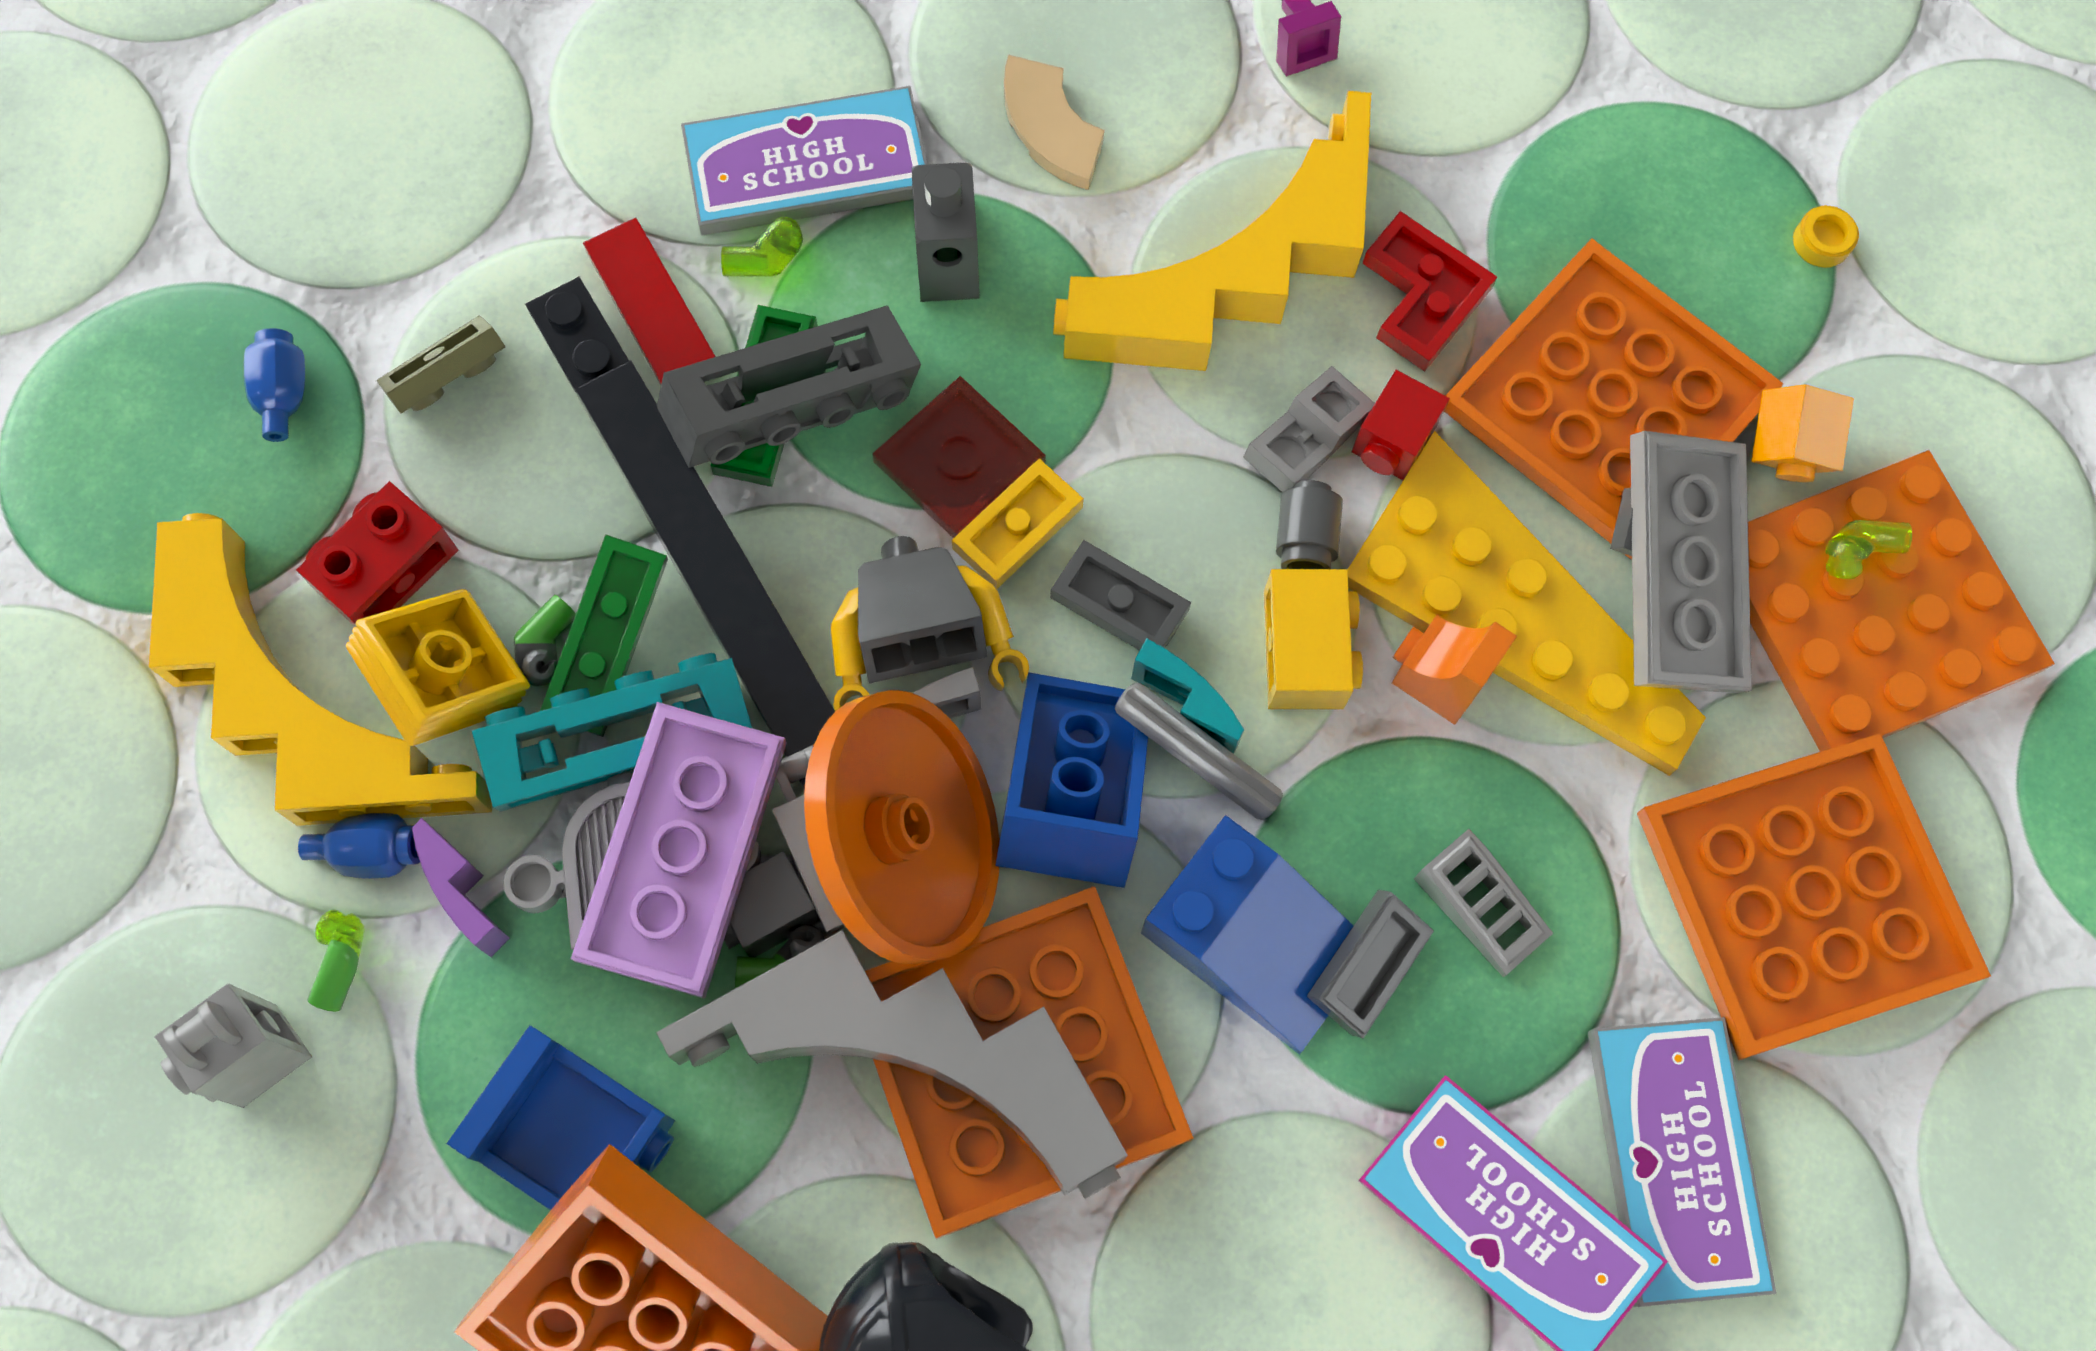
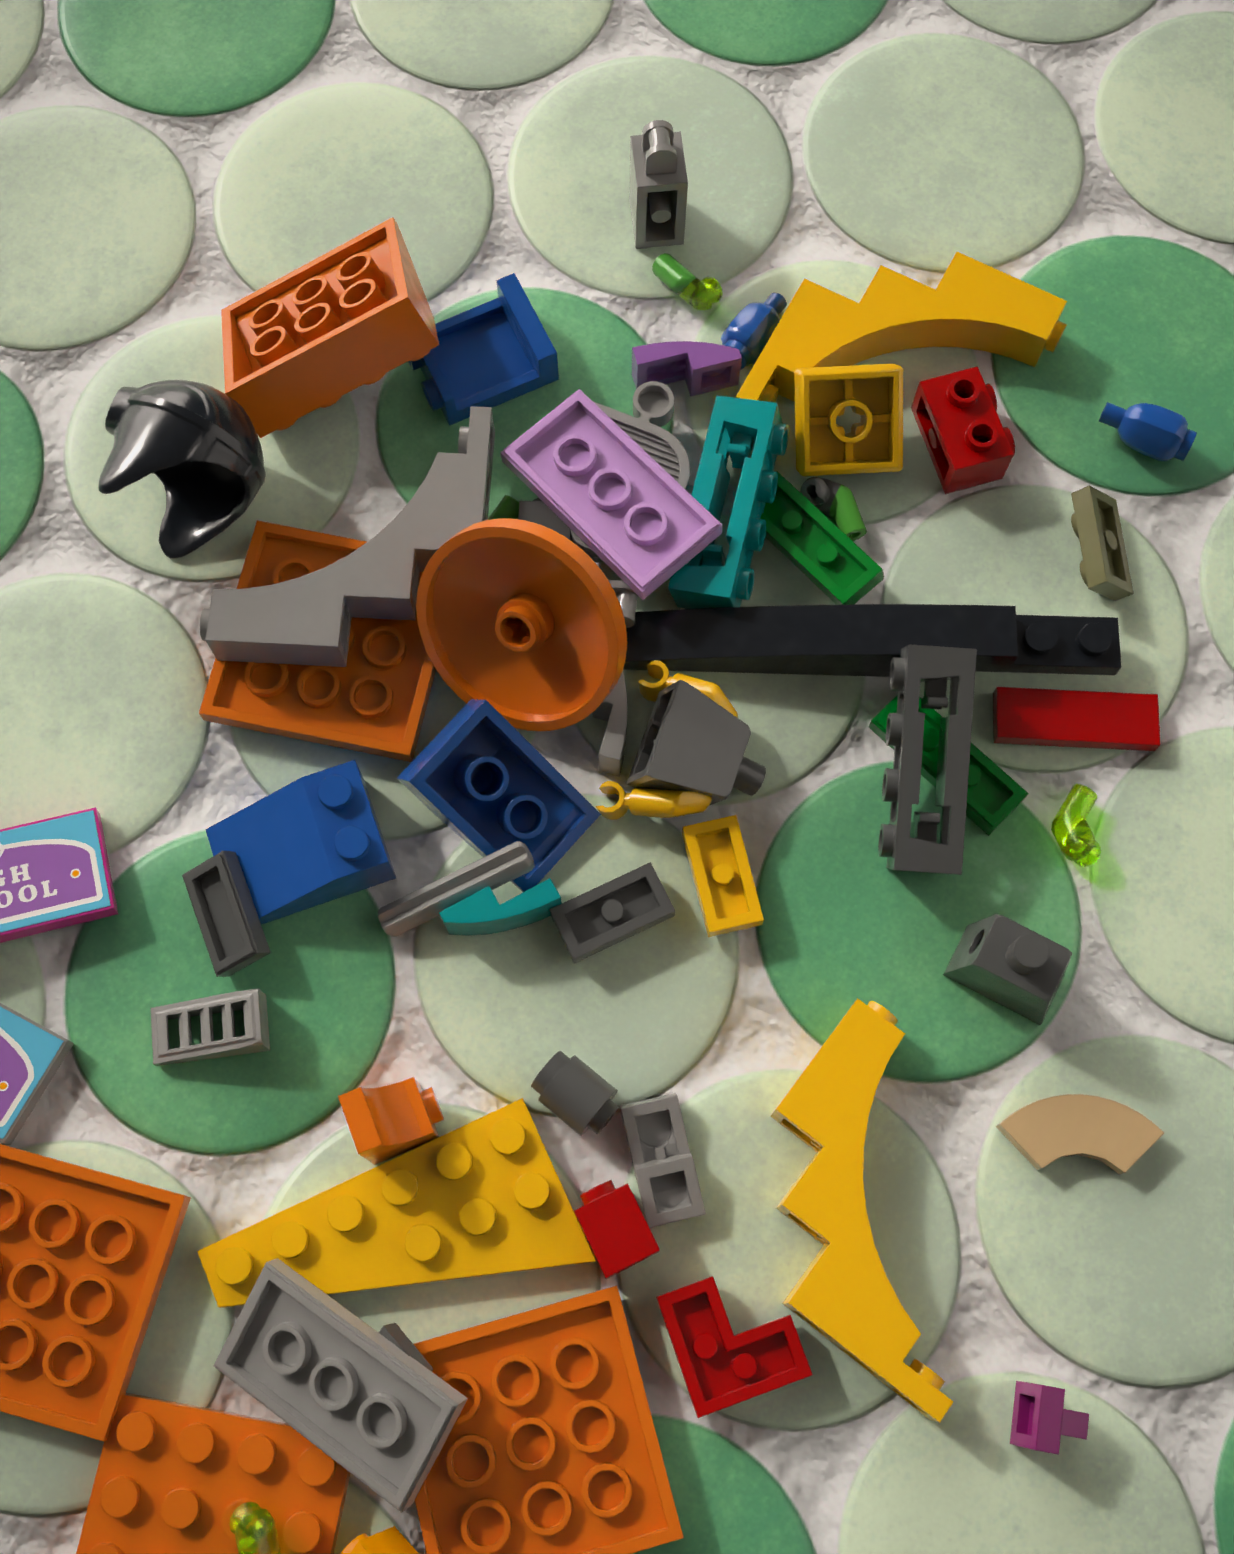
camera: 125 degrees right, 0 degrees up
tile [681,86,927,236] -> none
clear red tile [872,376,1046,538] -> none
yellow brick [1264,569,1363,709] -> none

